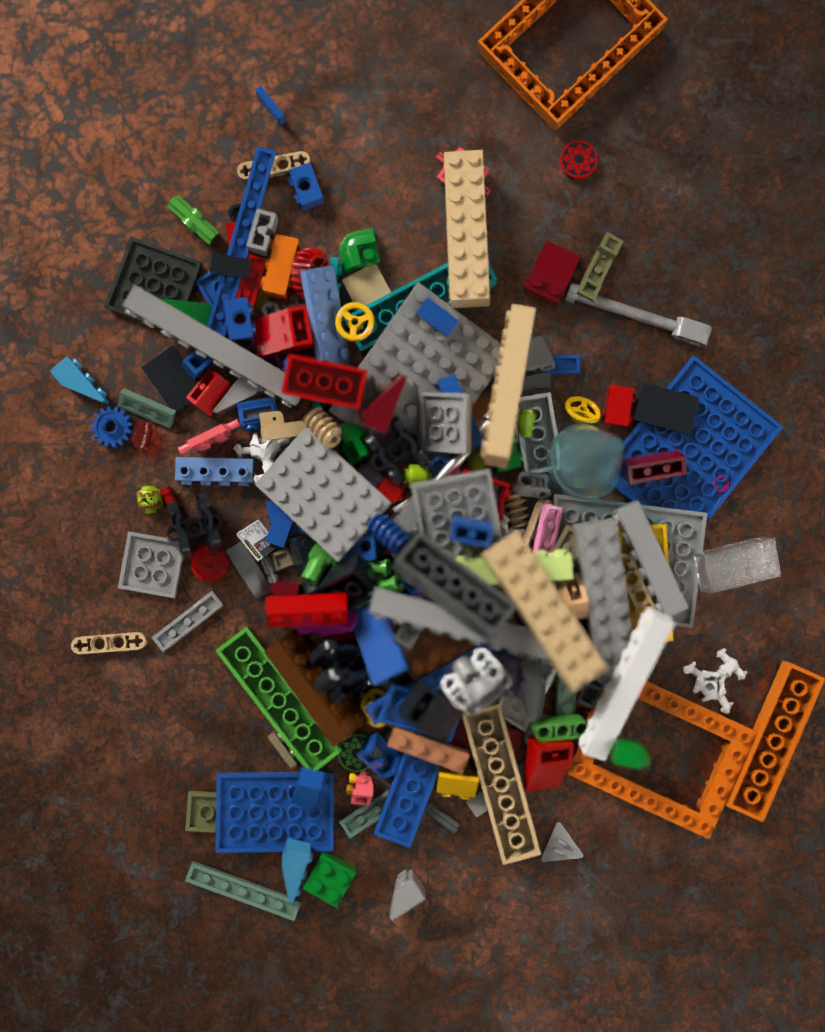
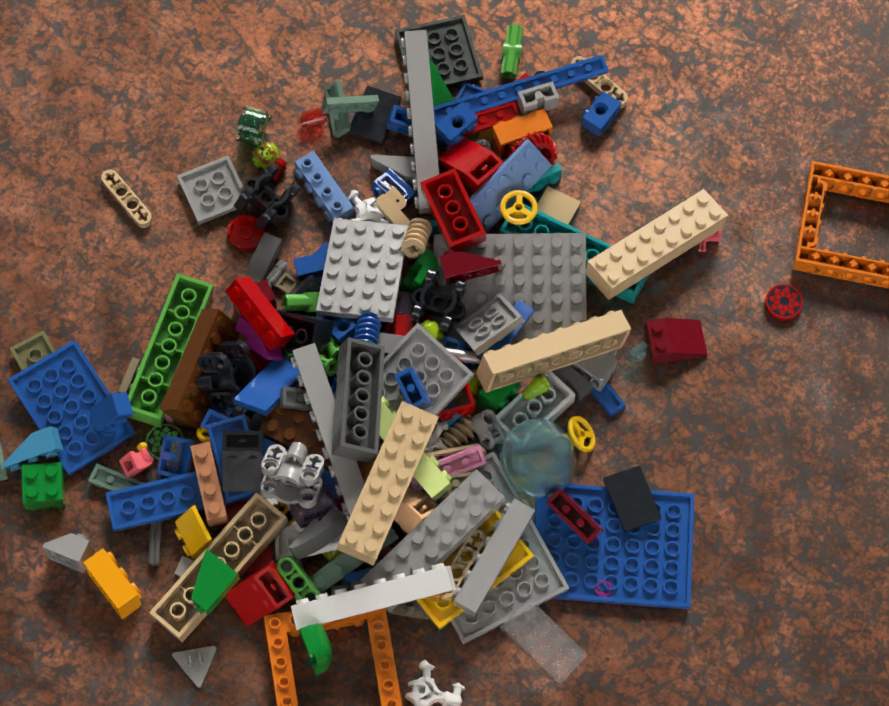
camera: 50 degrees right, 20 degrees down
dark azure slope [50,356,109,404] -> none
blue gear [90,406,134,448] -> none
light grey tile [151,590,225,653] -> none
coral plate [178,419,240,455] -> none
red brick [186,368,232,416] -> none
black tile [209,253,251,280] -> none
sticker [236,520,279,561] -> none
blue tile [255,85,286,125] -> none
green brick [339,228,380,274] -> none
blue tile [416,297,459,337] -> none
piece [565,283,712,347] -> none
olive slope [577,232,624,302] -> none
red brick [602,385,636,428] -> none
none -> light orange brick [83,548,142,620]
none -> green slope [191,549,240,616]
none -> clear green brick [236,106,272,147]
none -> sand green plate [321,95,379,114]
none -> clear light blue plate [627,341,648,364]

